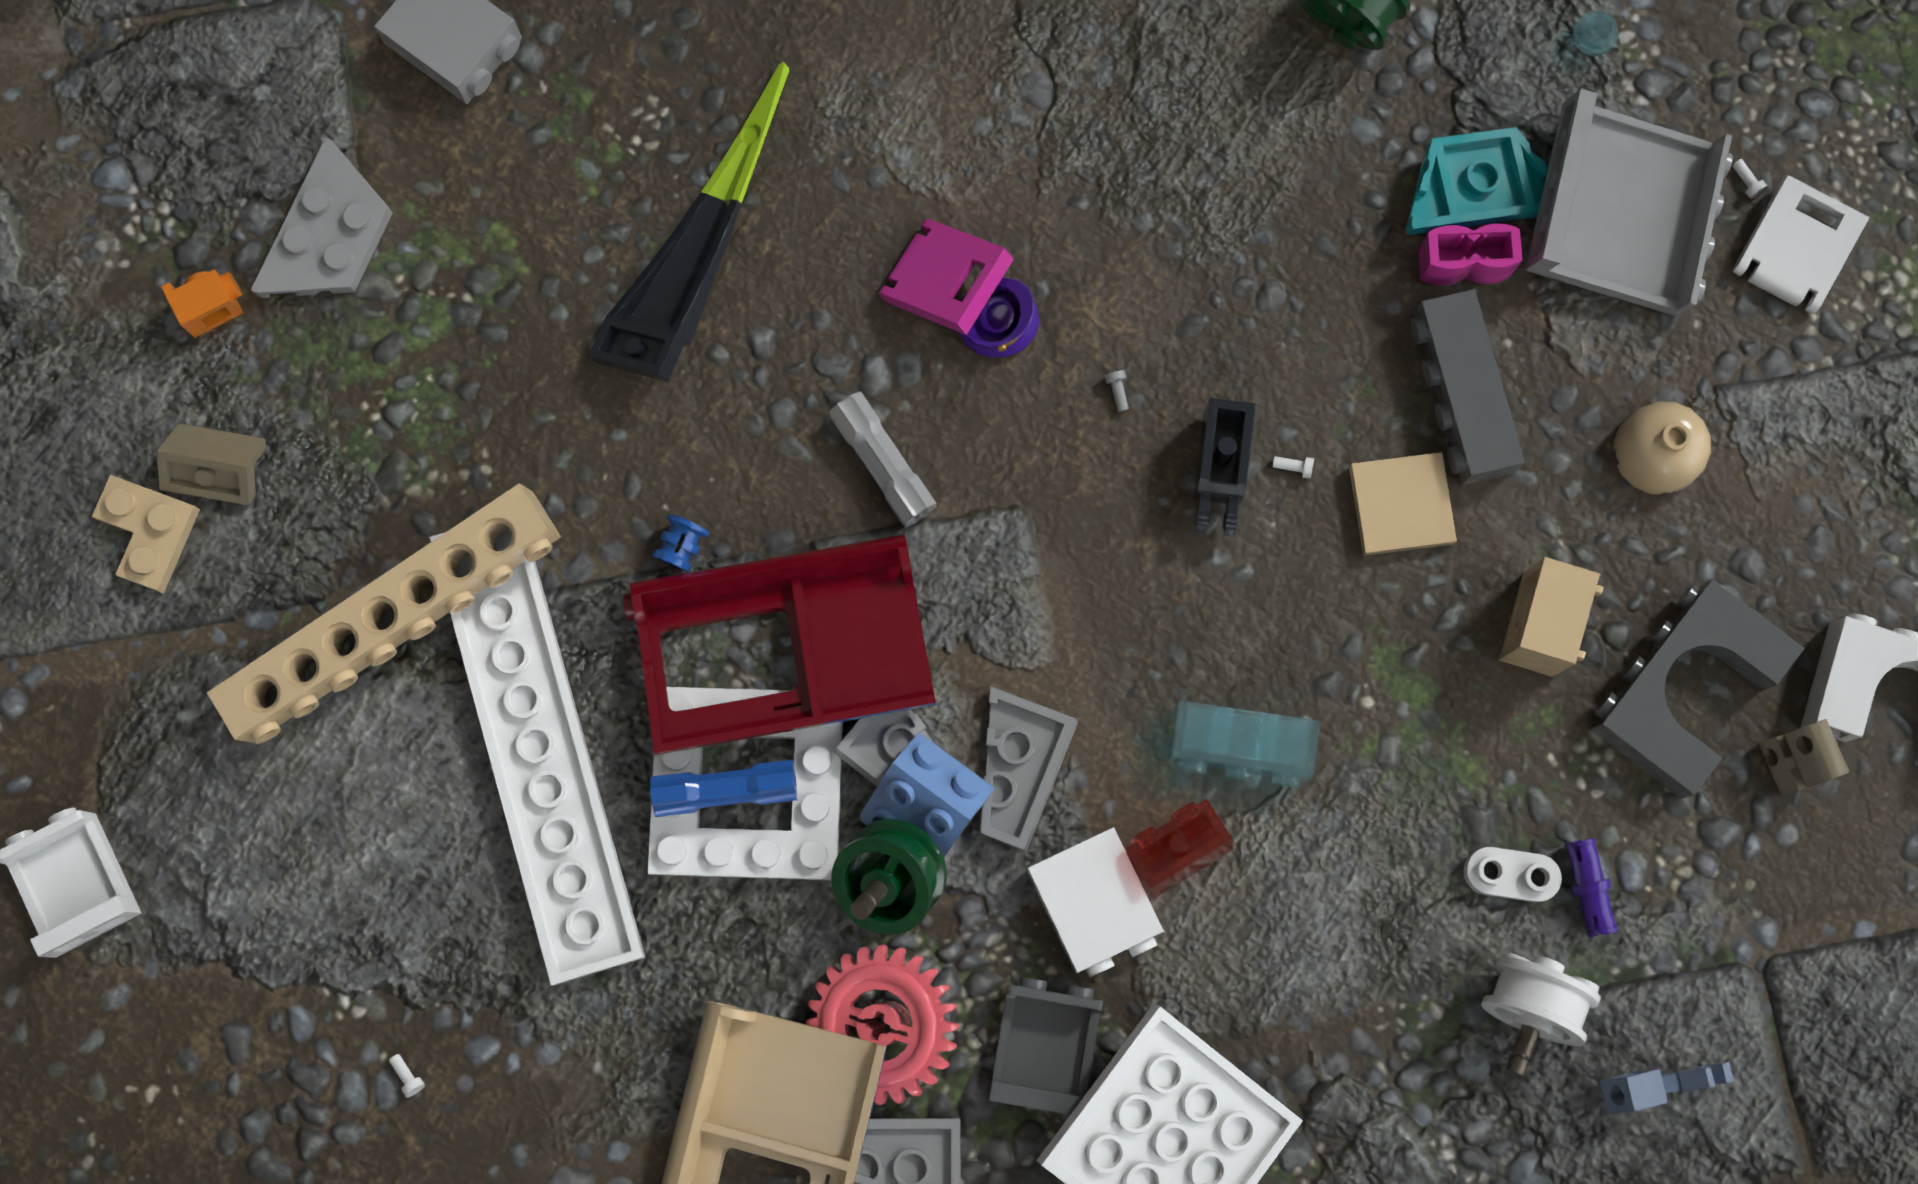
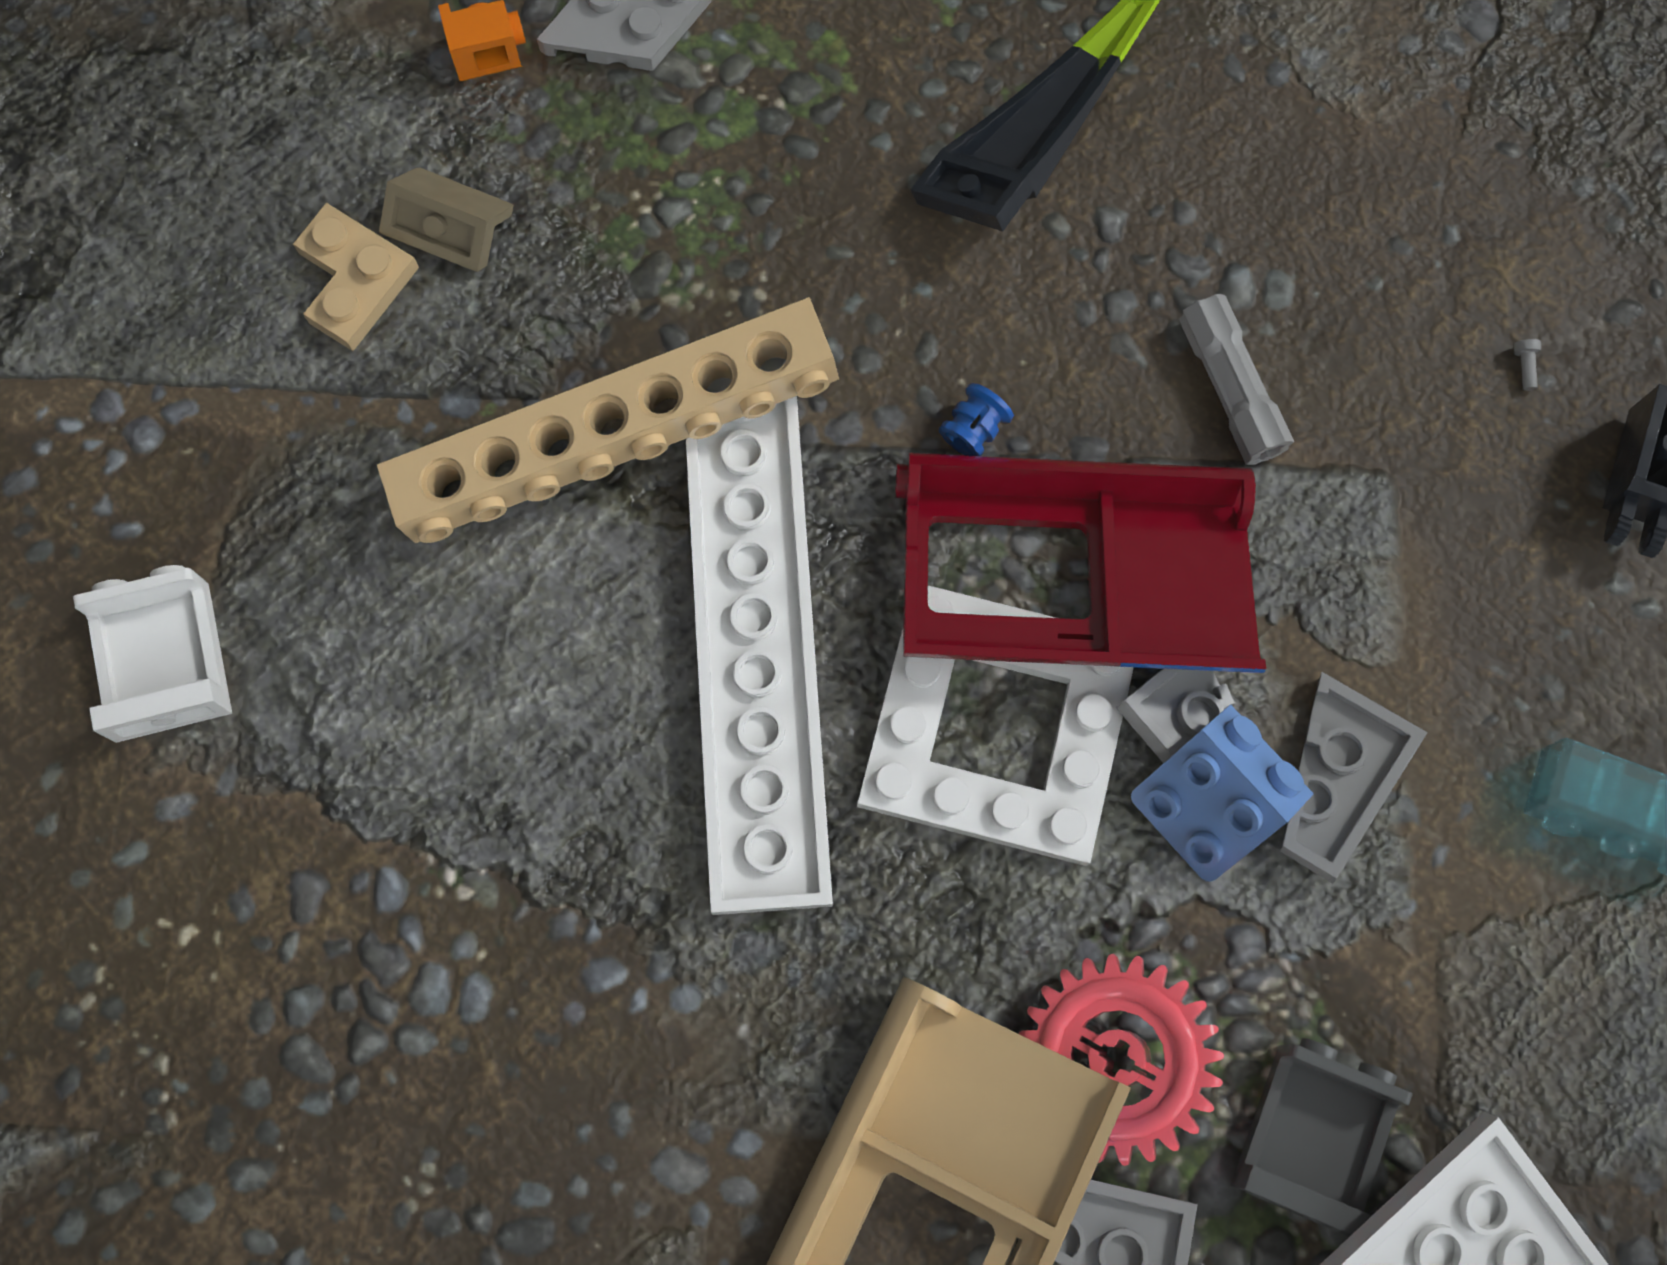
camera: 10 degrees right, 5 degrees down
white piece [389,1054,425,1098] -> none
blue axle [650,760,798,818] -> none
dark green wheel [831,819,947,935] -> none
dark pink container [878,219,1014,335] -> none
dark purple piece [959,278,1039,357] -> none
white brick [1027,827,1164,978] -> none
clear red brick [1125,799,1234,899] -> none

